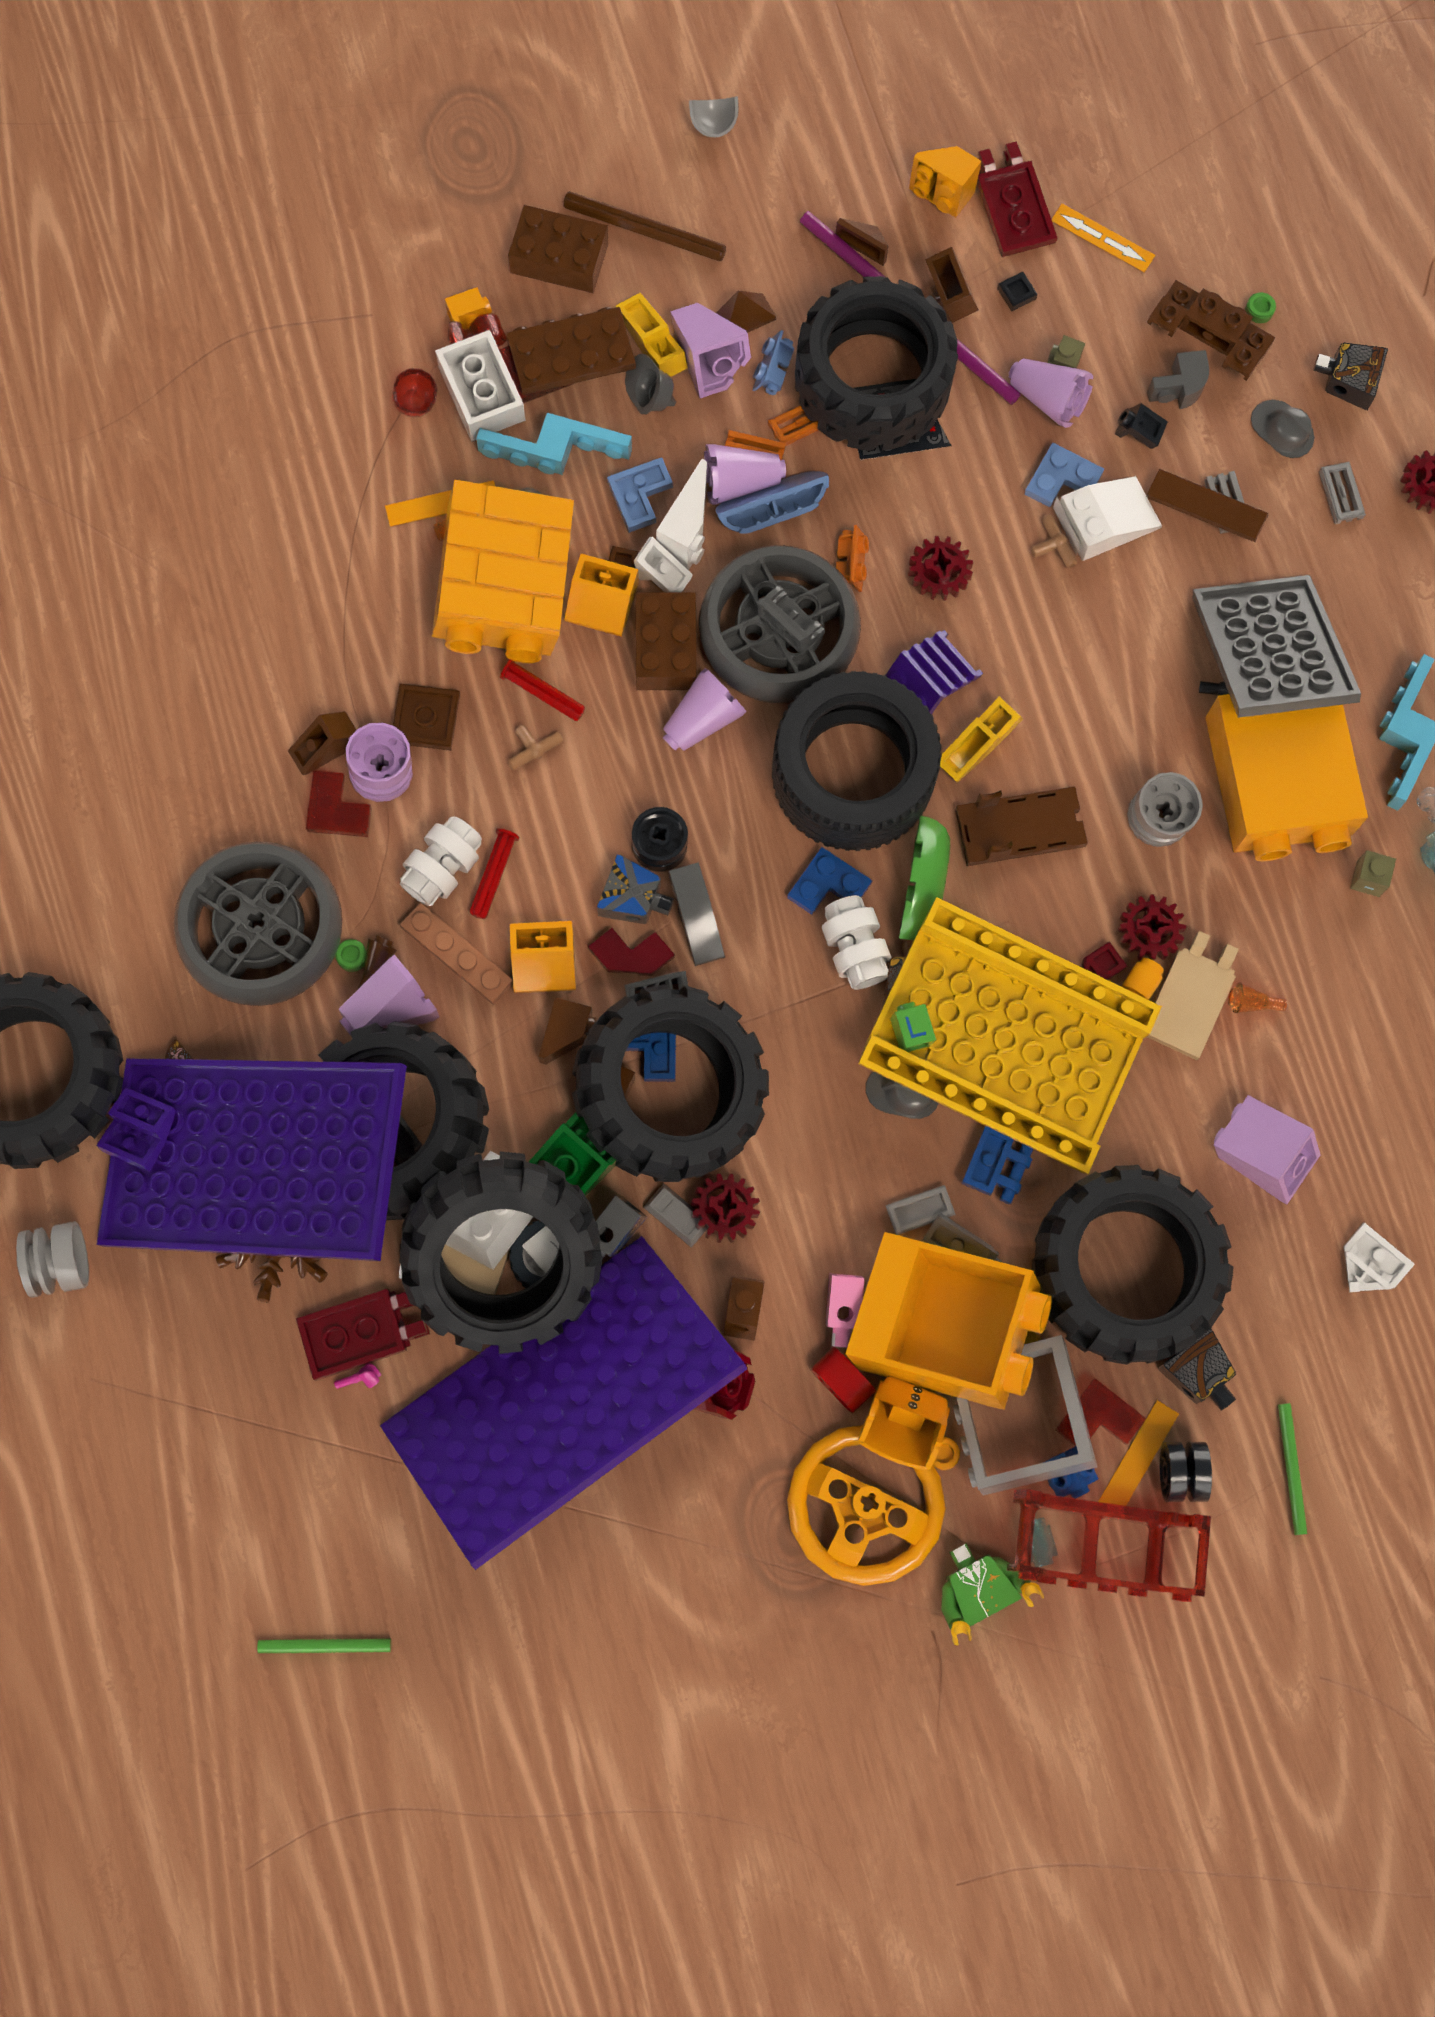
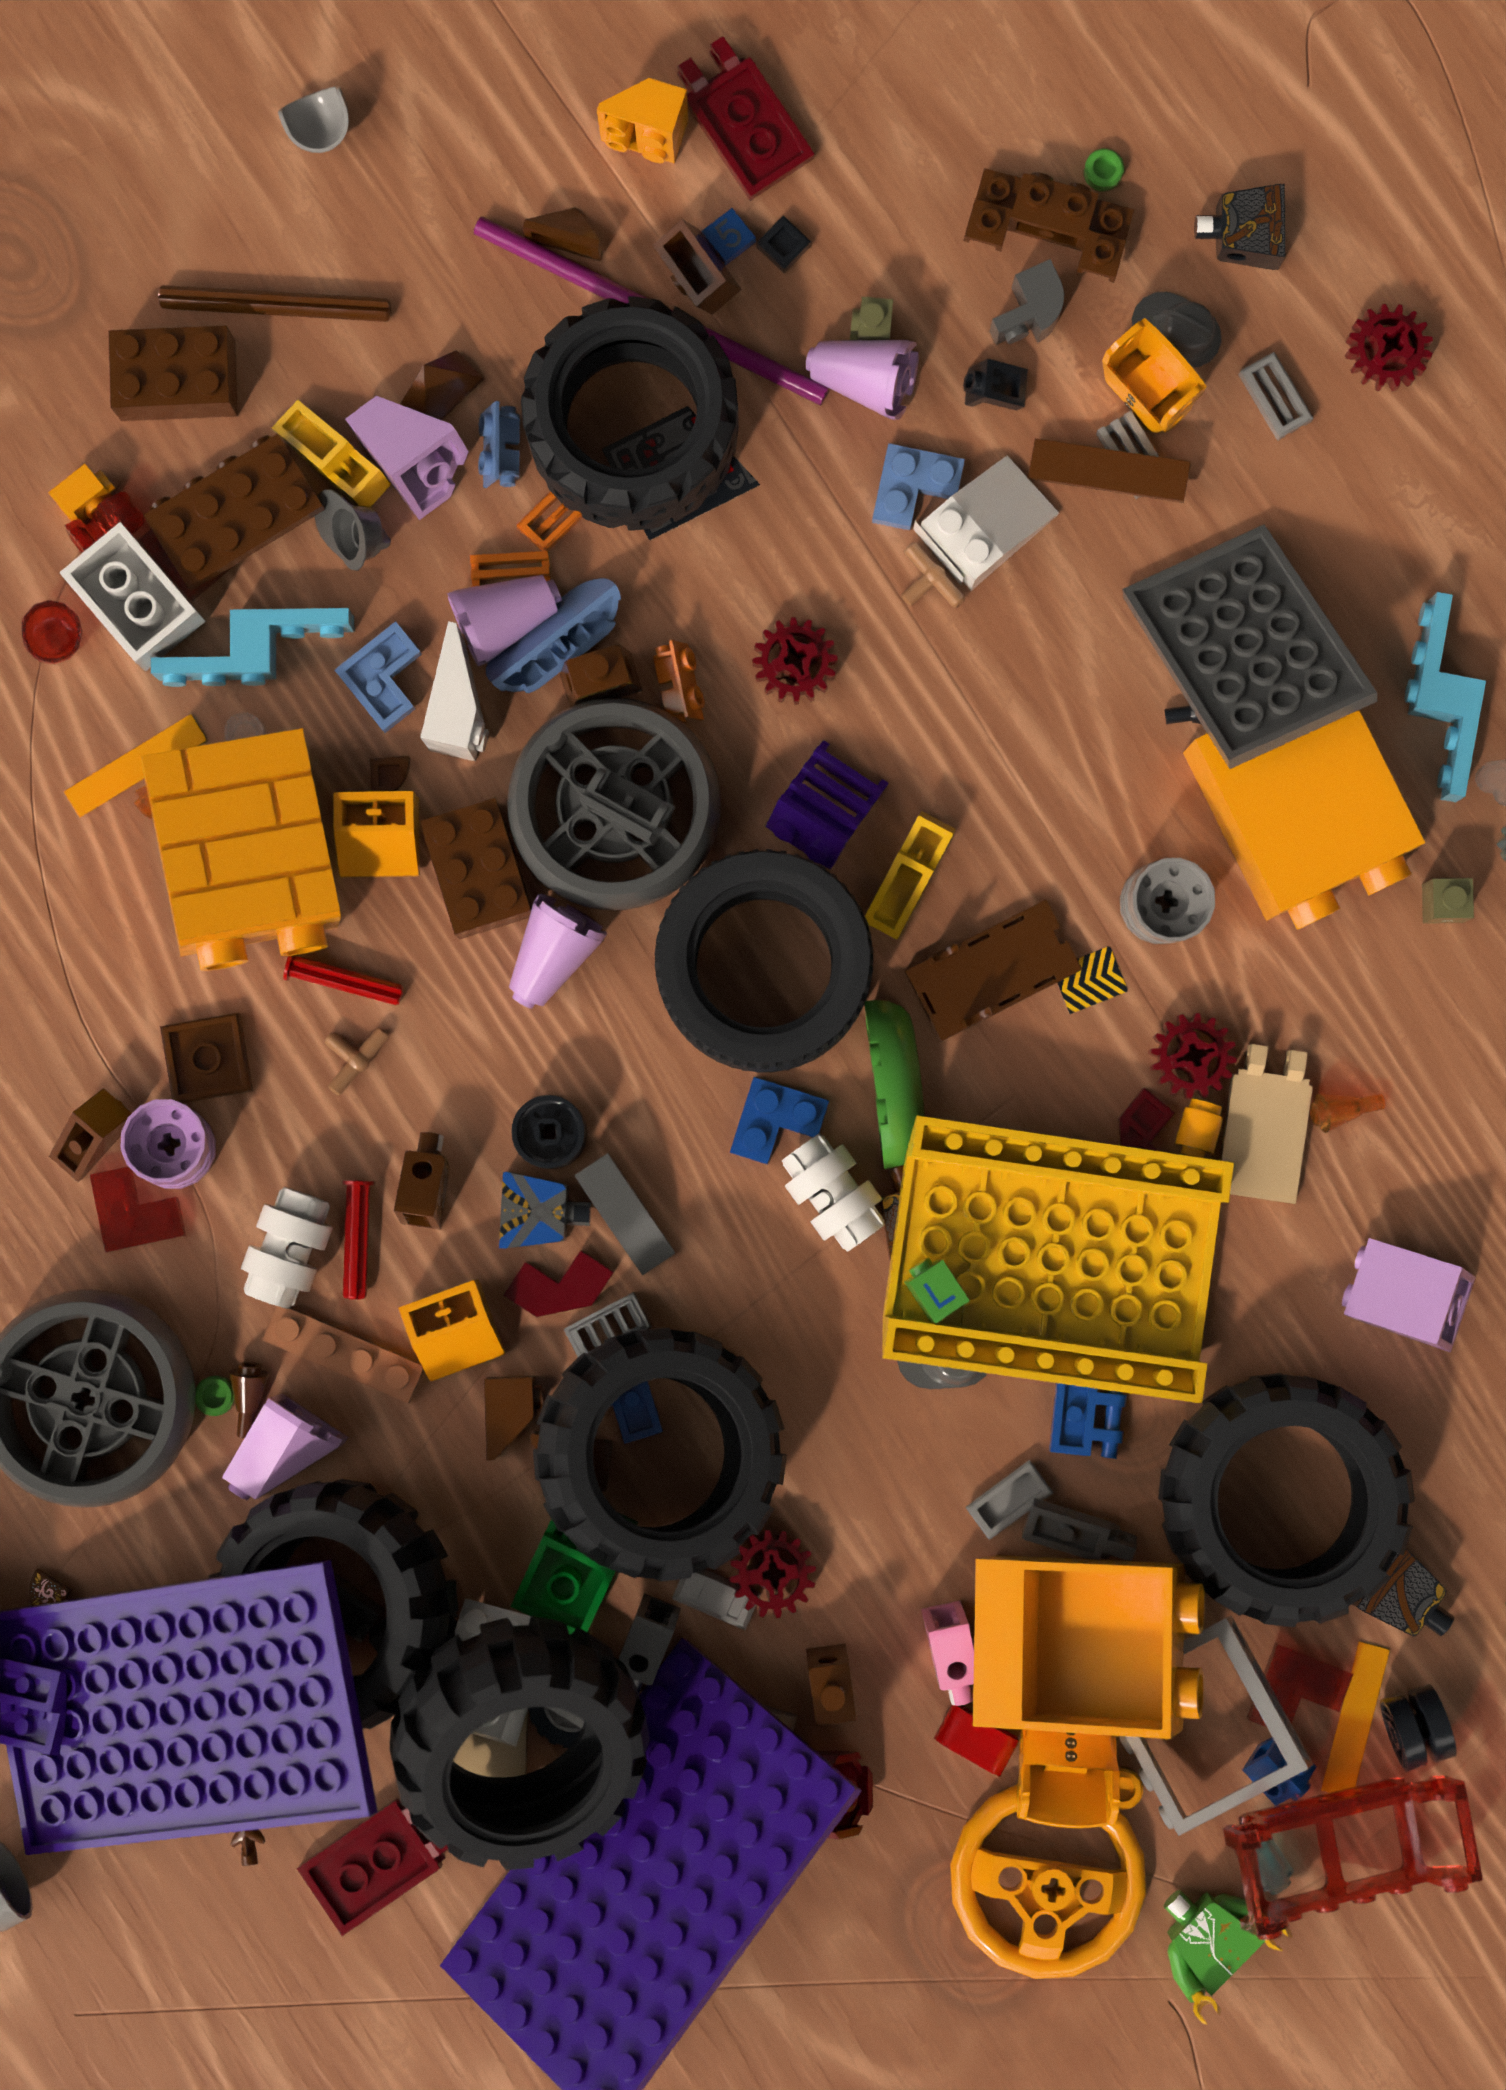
camera: 10 degrees left, 10 degrees up
dark pink hand [334,1363,382,1389] -> none
white slope [634,537,693,592] -> none
light orange sticker [1052,204,1156,273] -> none
none -> reddish brown torso [394,1132,450,1230]
none -> reddish brown torso [560,644,643,707]
none -> blue tile [701,208,756,266]
none -> sticker [1057,947,1127,1014]
none -> light orange piece [1102,318,1207,433]

